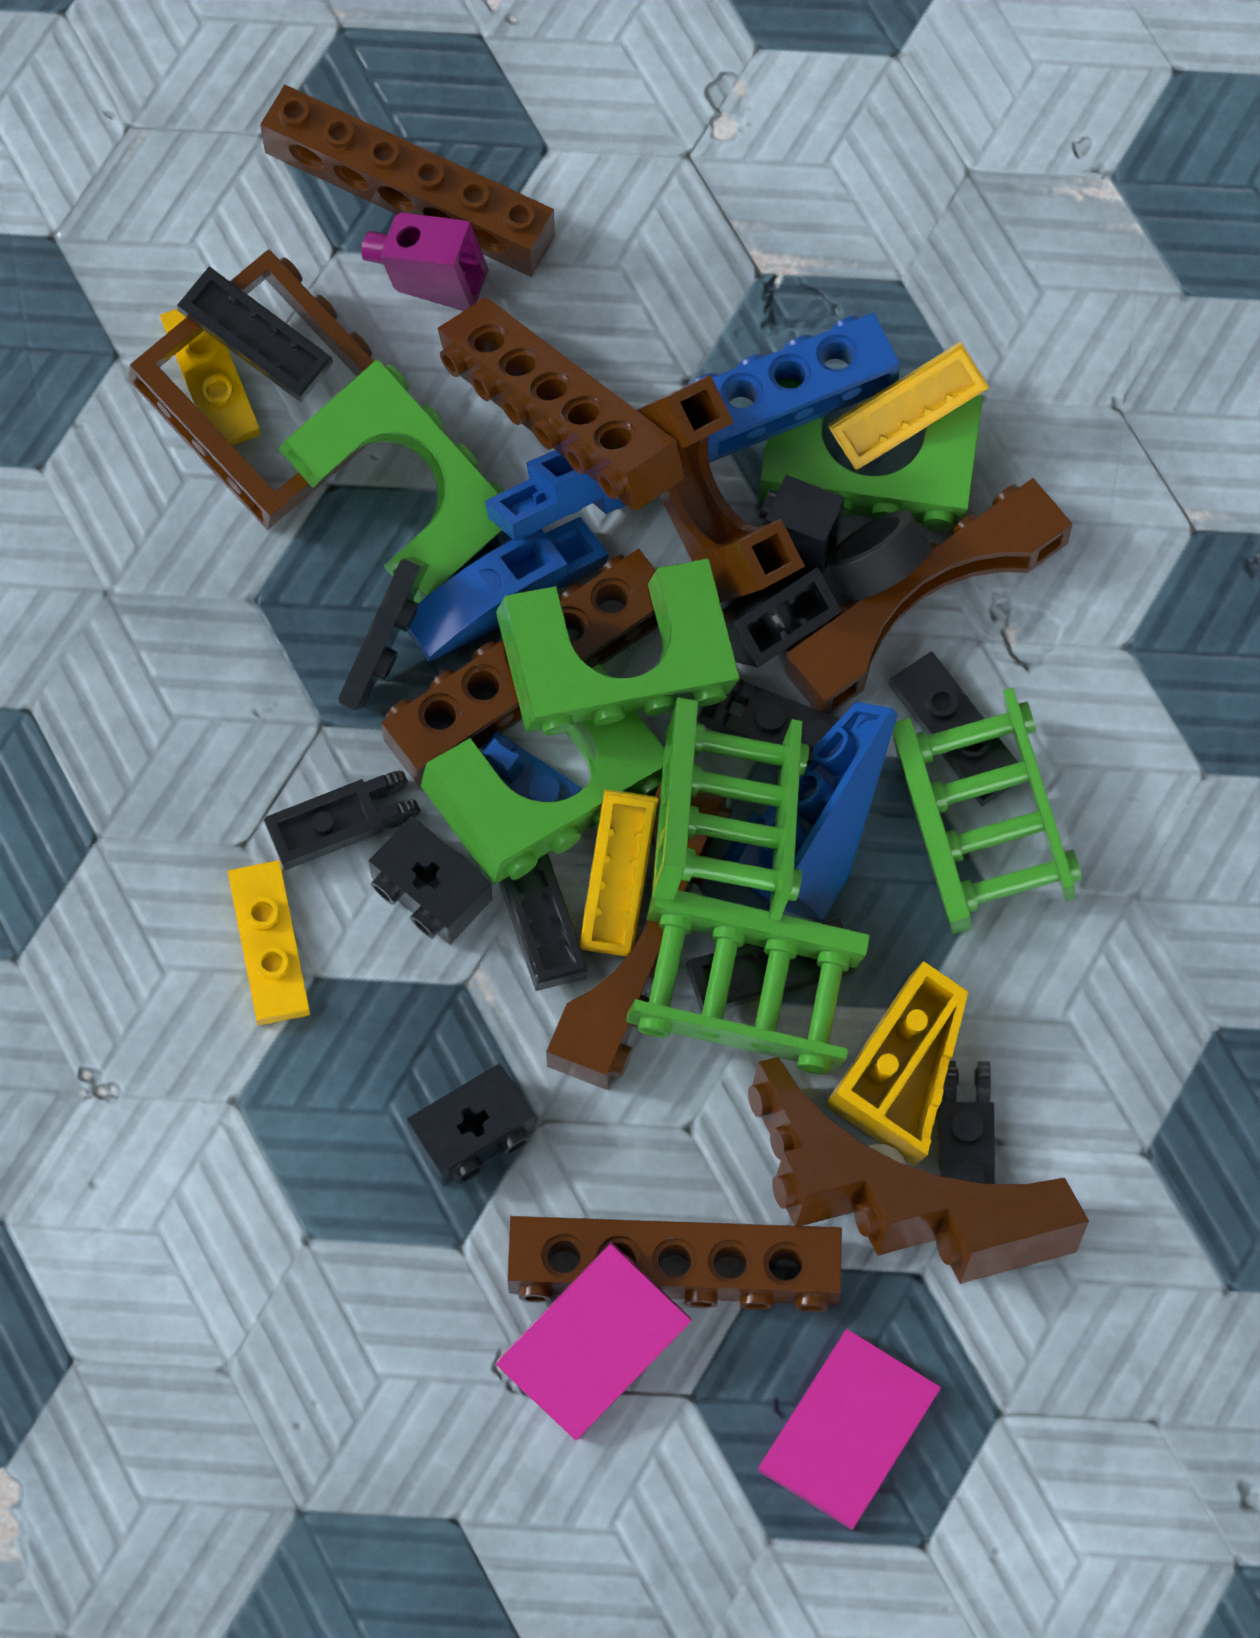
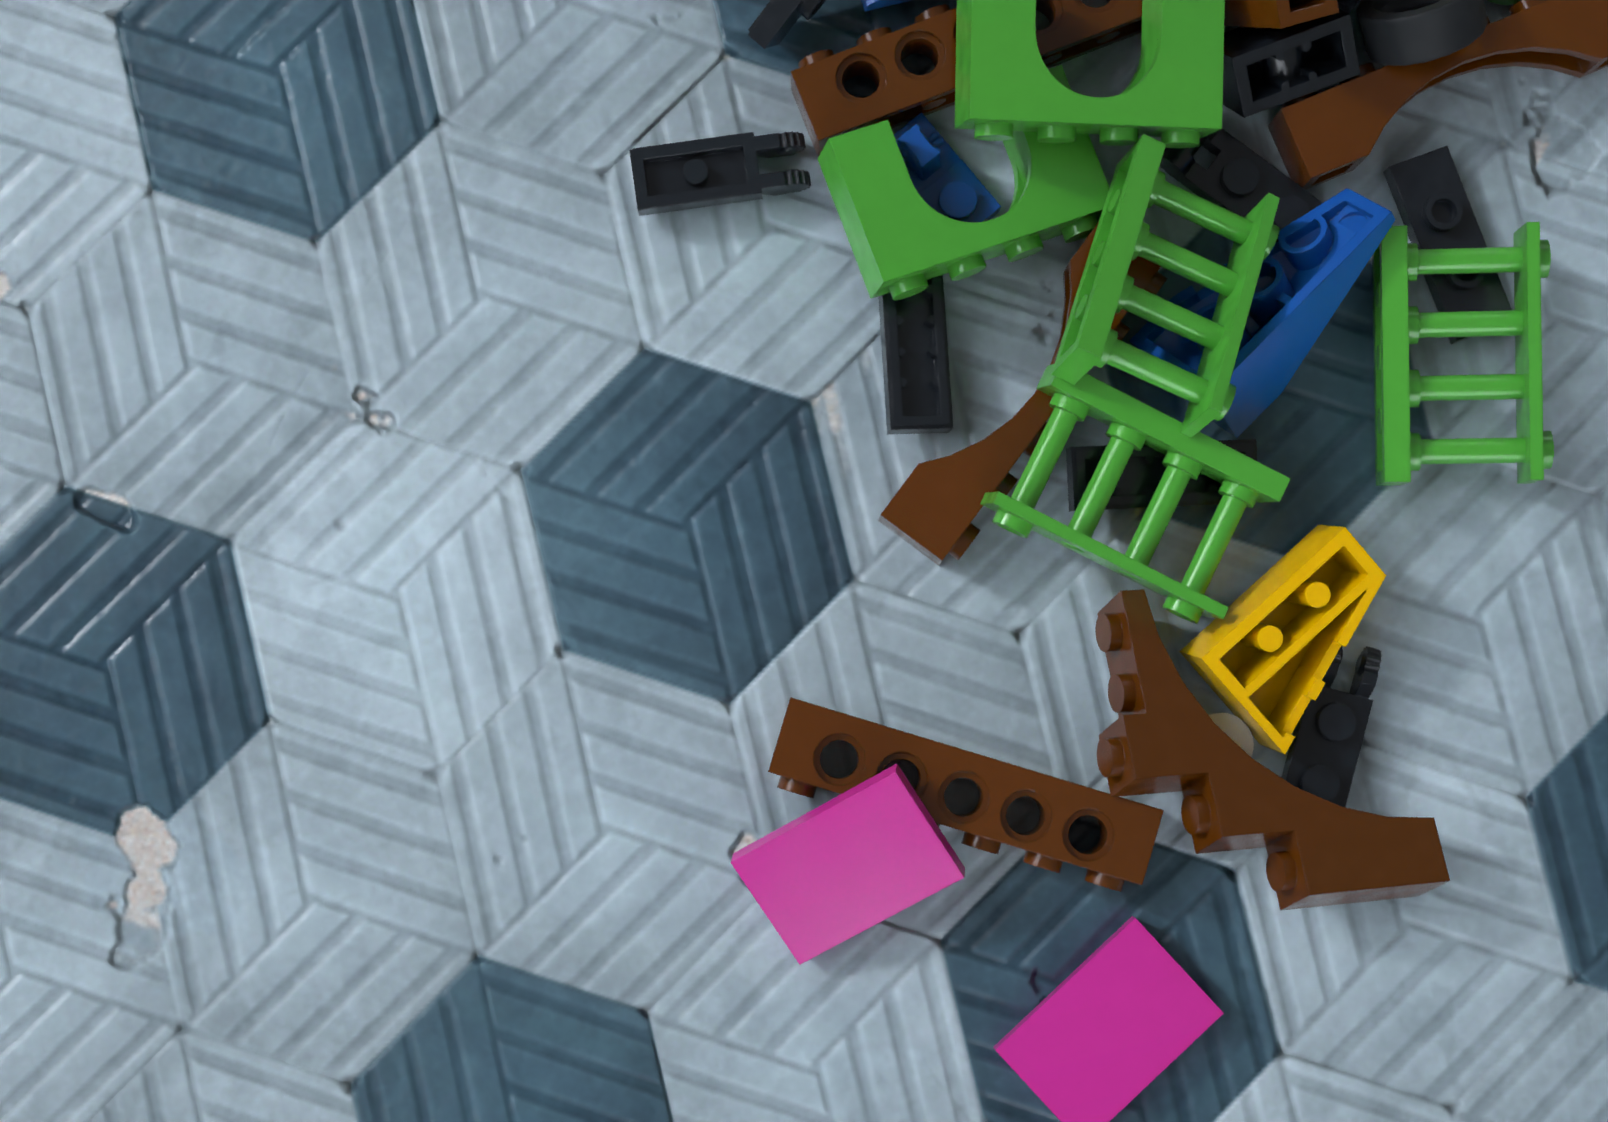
camera: 15 degrees right, 15 degrees up
yellow plate [227,860,311,1026] -> none
black brick [368,815,493,945] -> none
black brick [407,1063,535,1186] -> none
yellow plate [579,789,658,956] -> none

